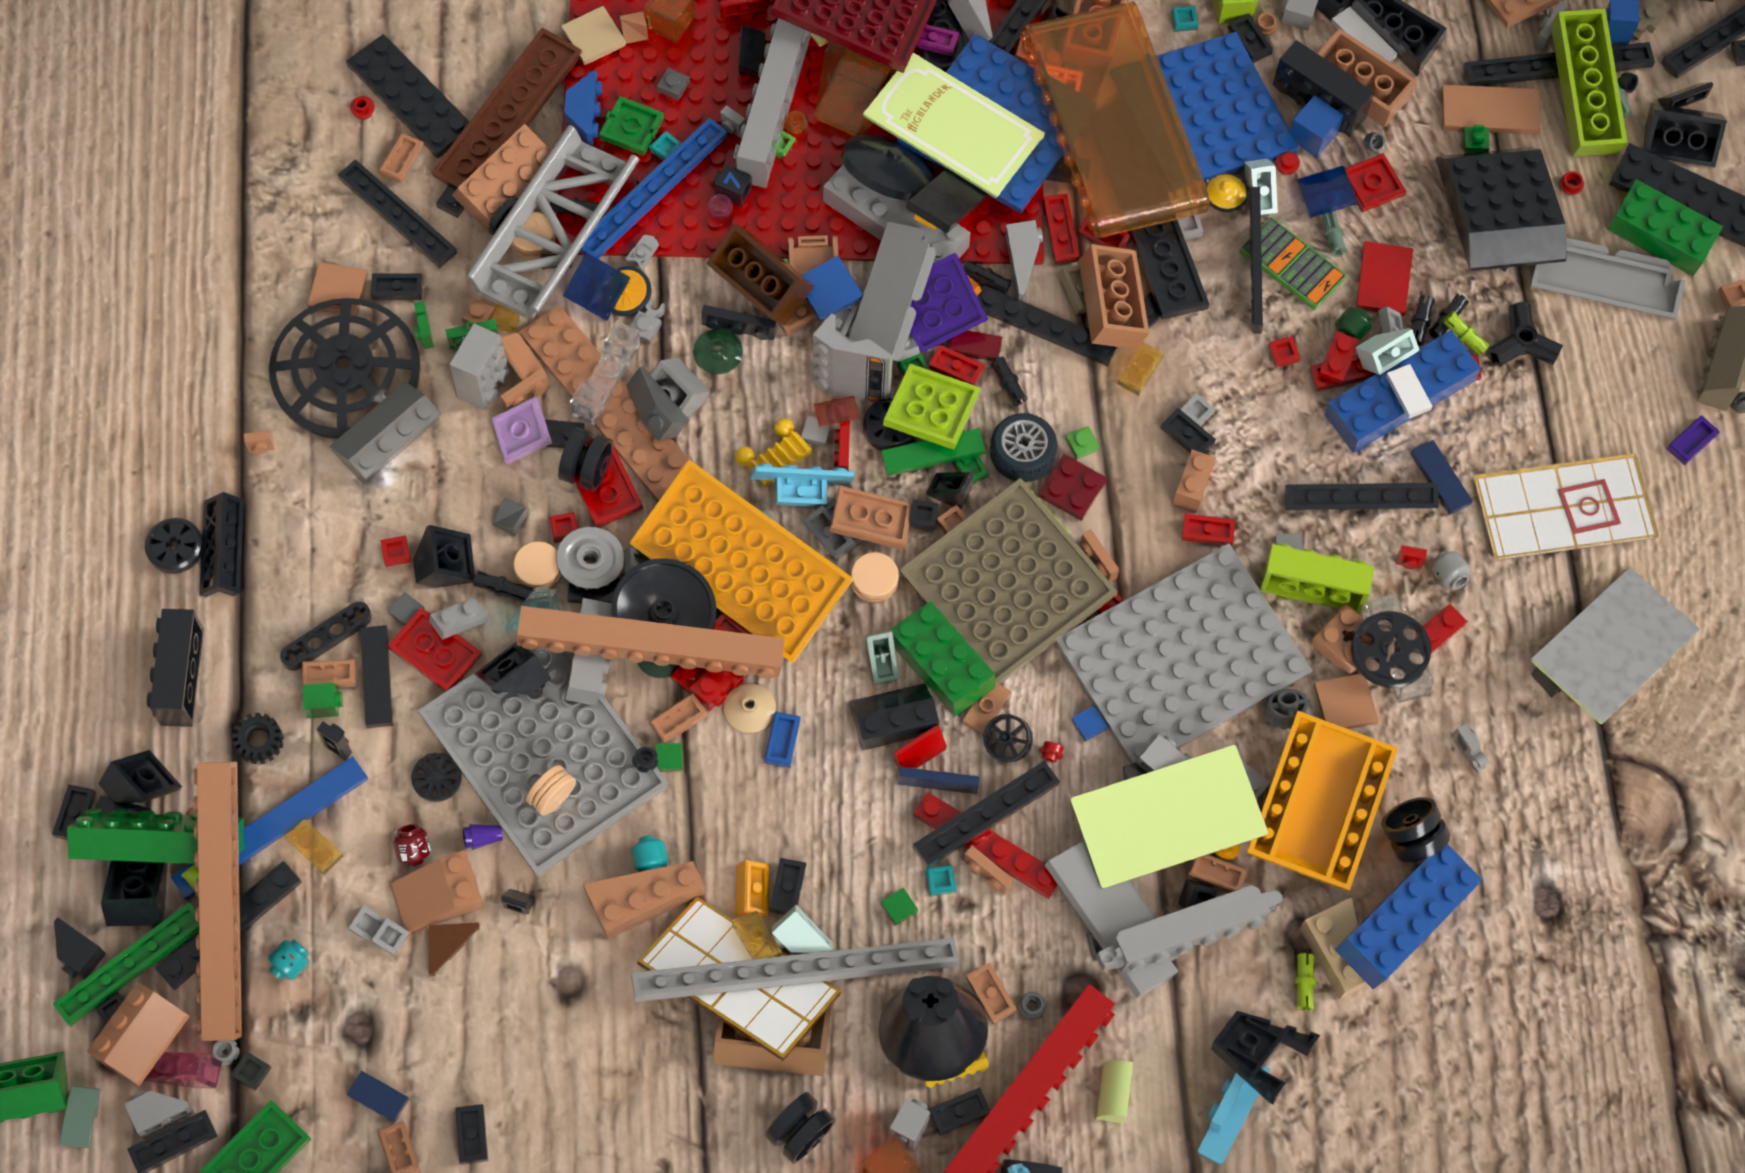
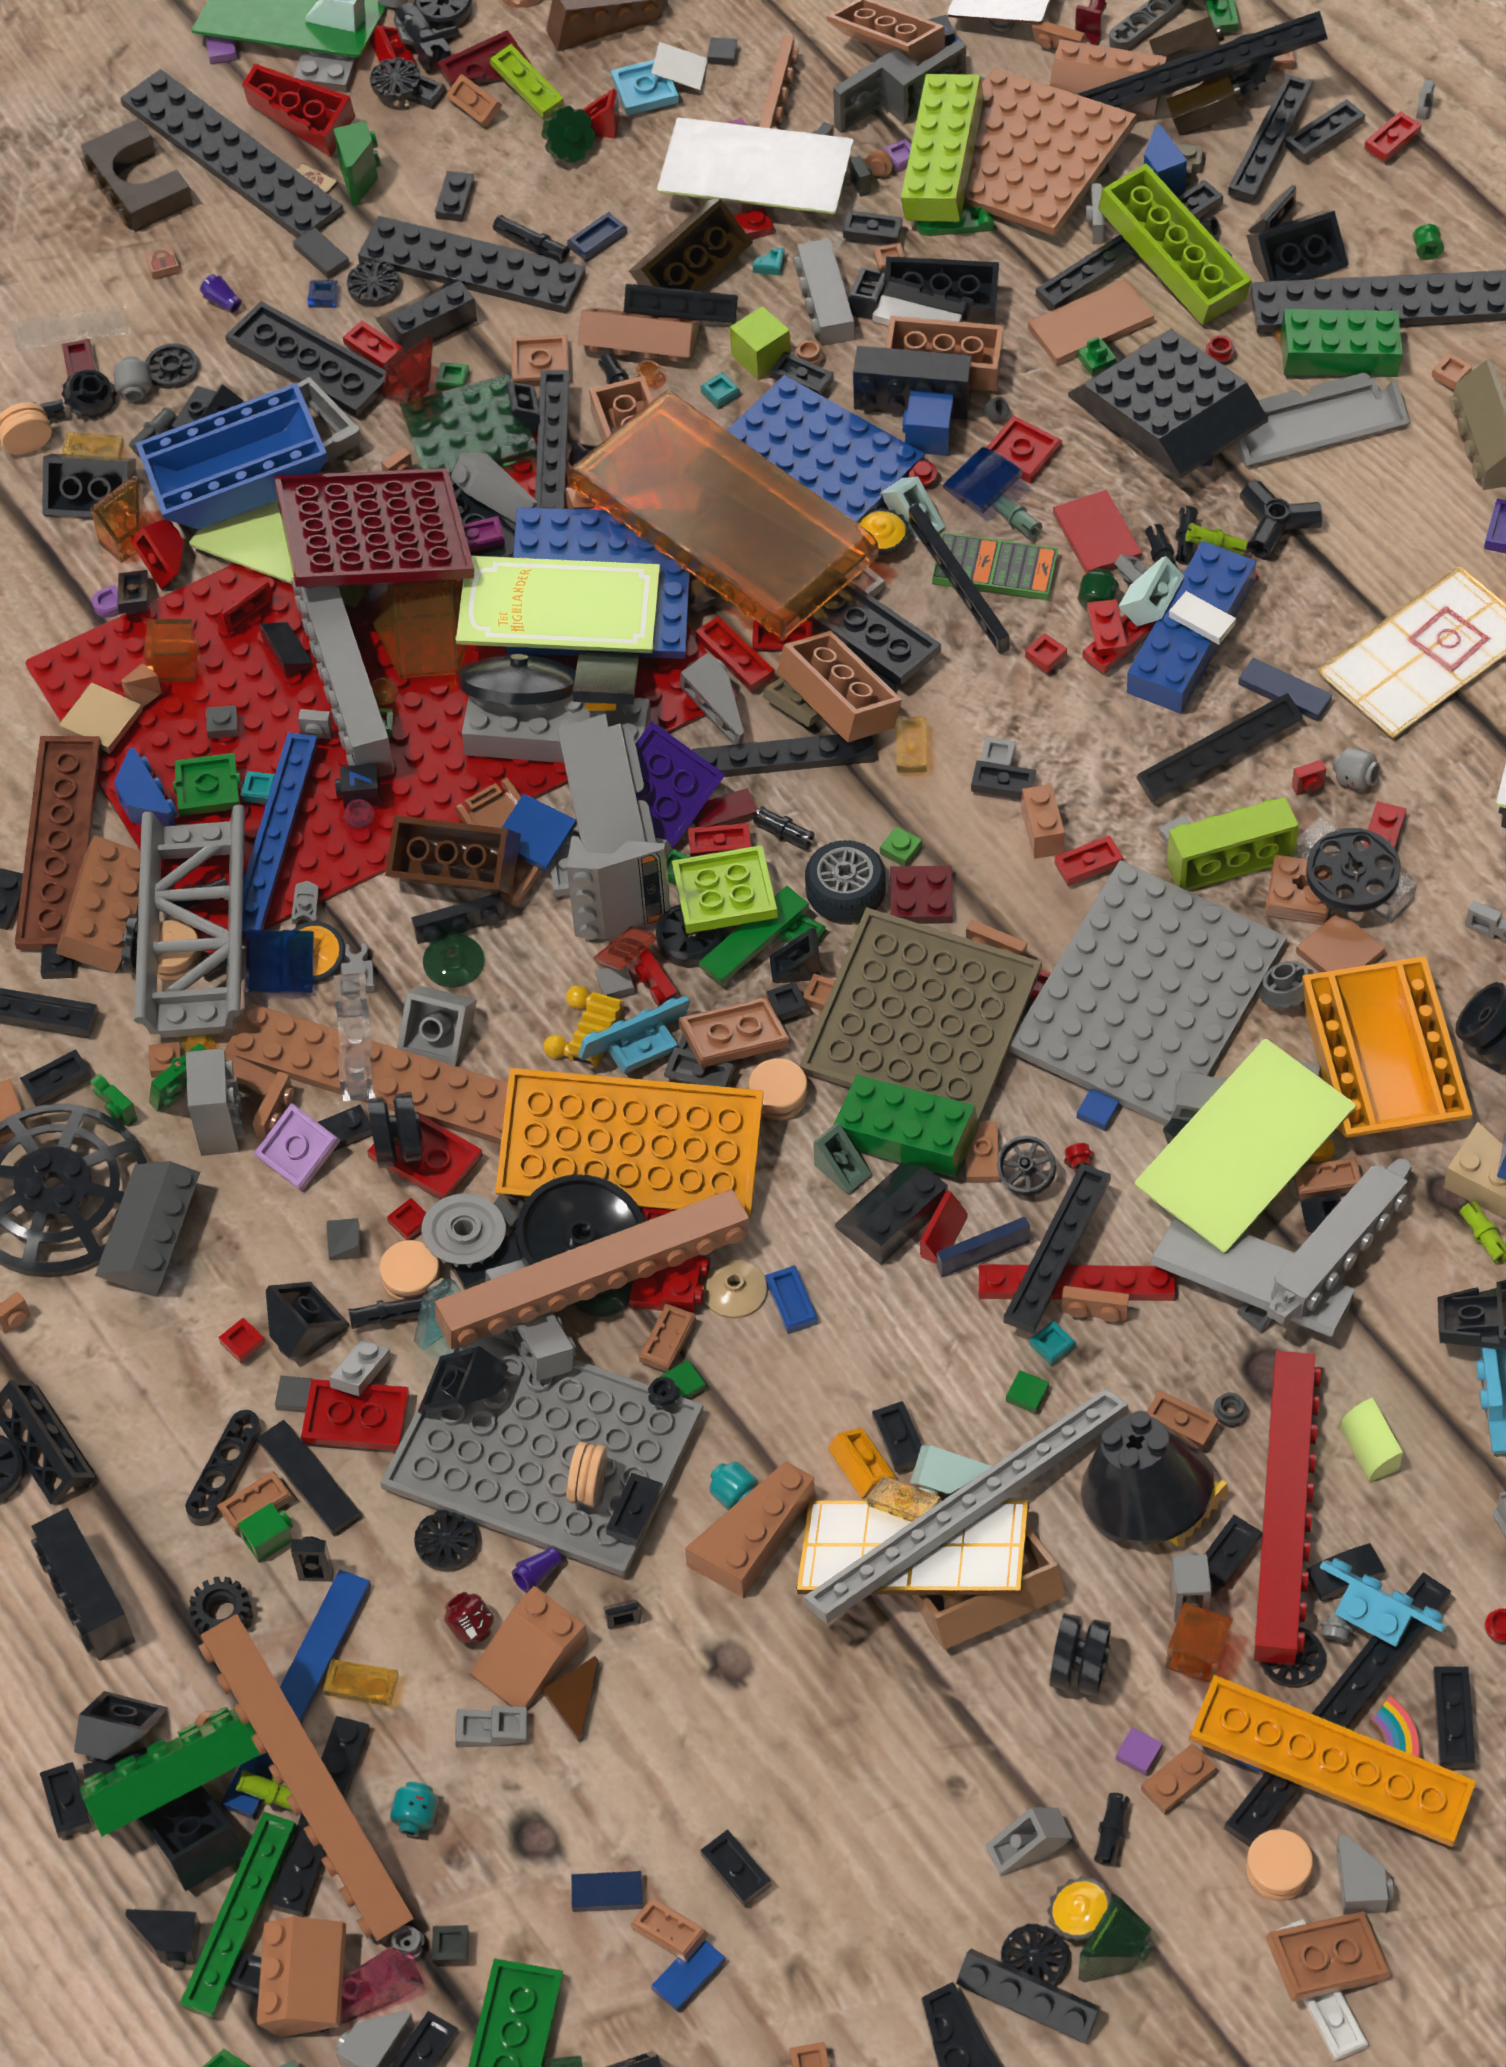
camera: 25 degrees left, 10 degrees down
dark grey slope [626,367,689,441] -> none
black pin [963,260,1012,294] -> none
none -> black plate [606,1473,663,1546]

